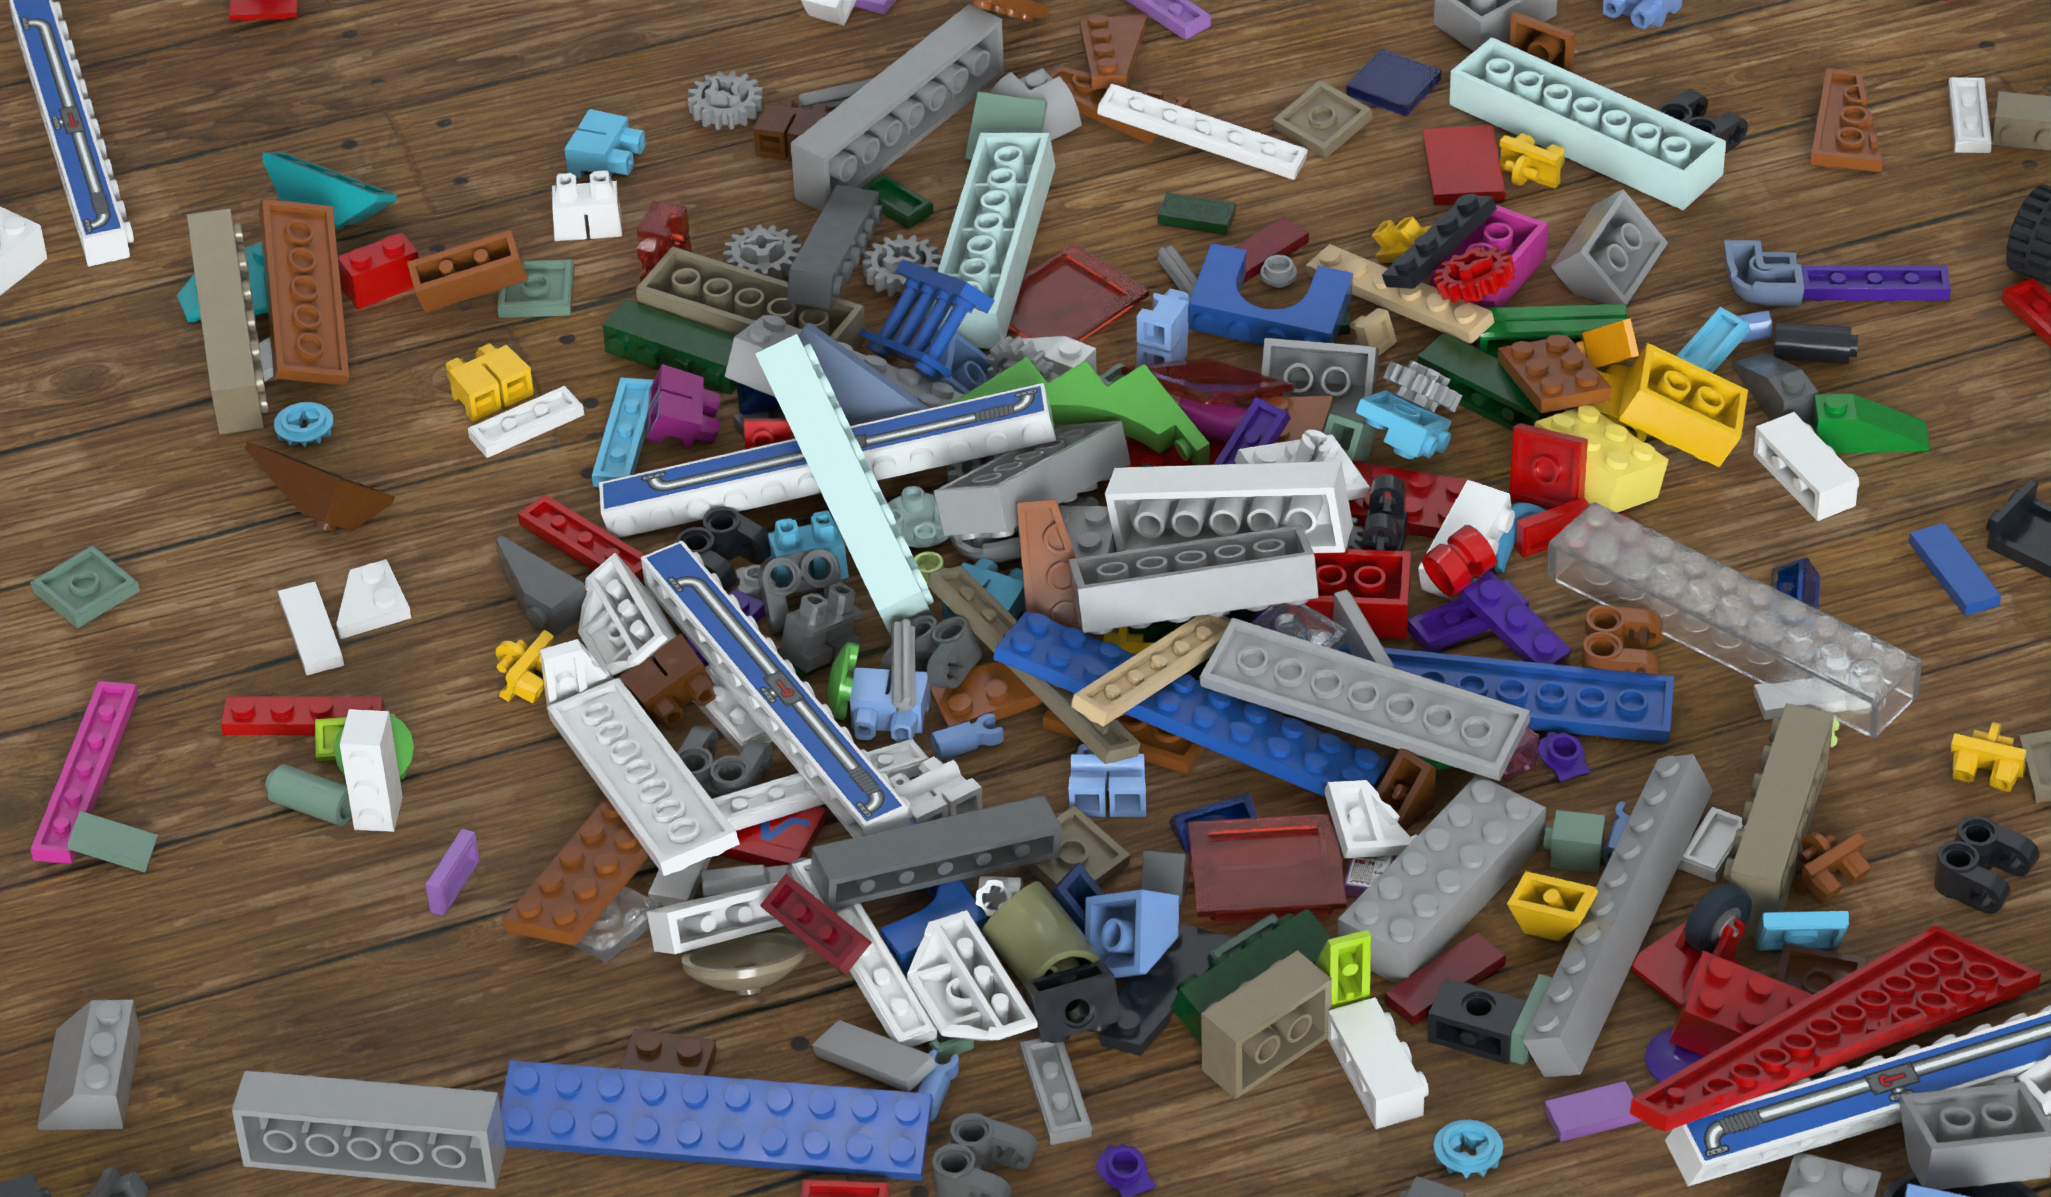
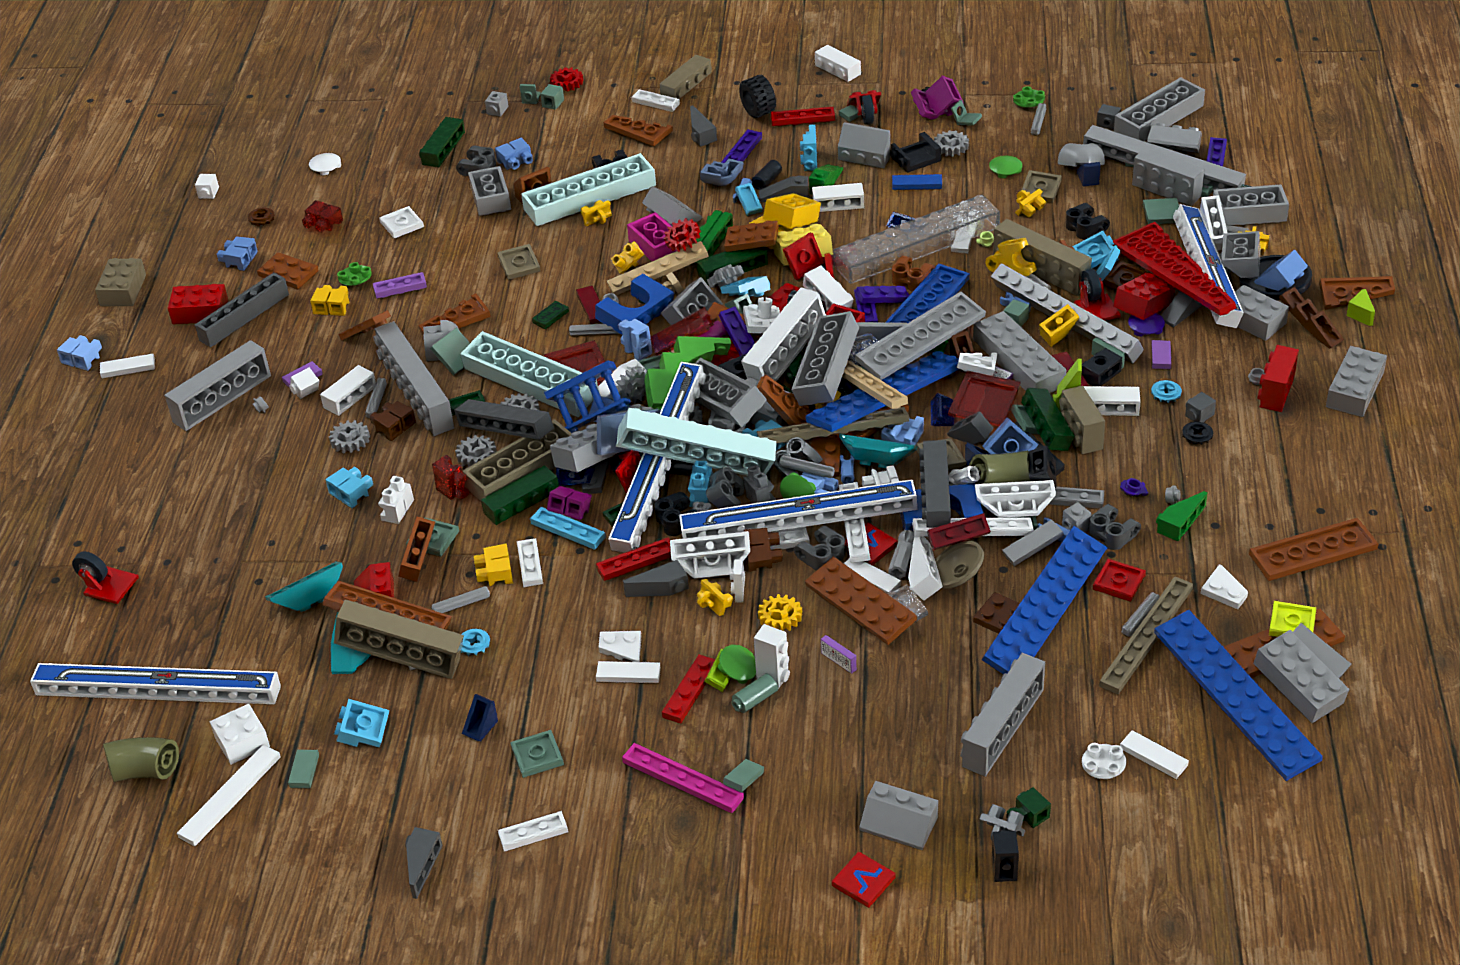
camera: 65 degrees left, 0 degrees up
reddish brown wedge [245,442,394,533] -> none
white plate [547,677,739,876] -> none
dark orange wing [1080,14,1148,90] -> none
white tile [1097,84,1308,180] -> none
clear blue tile [1346,48,1442,116] -> none
black plate [1382,194,1497,289] -> none
red tile [1422,125,1505,205] -> none
red wheel [1422,525,1497,597] -> none
light orange slope [1576,318,1639,369] -> none
none -> white brick [320,365,376,416]
none -> medium azure plate [334,699,389,747]
none -> light grey axle [432,586,490,613]
none -> dark blue slope [462,694,498,741]
none -> dark grey slope [690,105,717,147]
none -> yellow gear [758,594,802,631]
none -> medium azure plate [800,125,817,171]
none -> light grey slope [838,122,890,168]
none -> teal wedge [839,434,917,468]
none -> yellow piece [985,238,1037,276]
none -> light grey brick [1062,502,1091,532]
none -> medium azure plate [1072,231,1120,269]

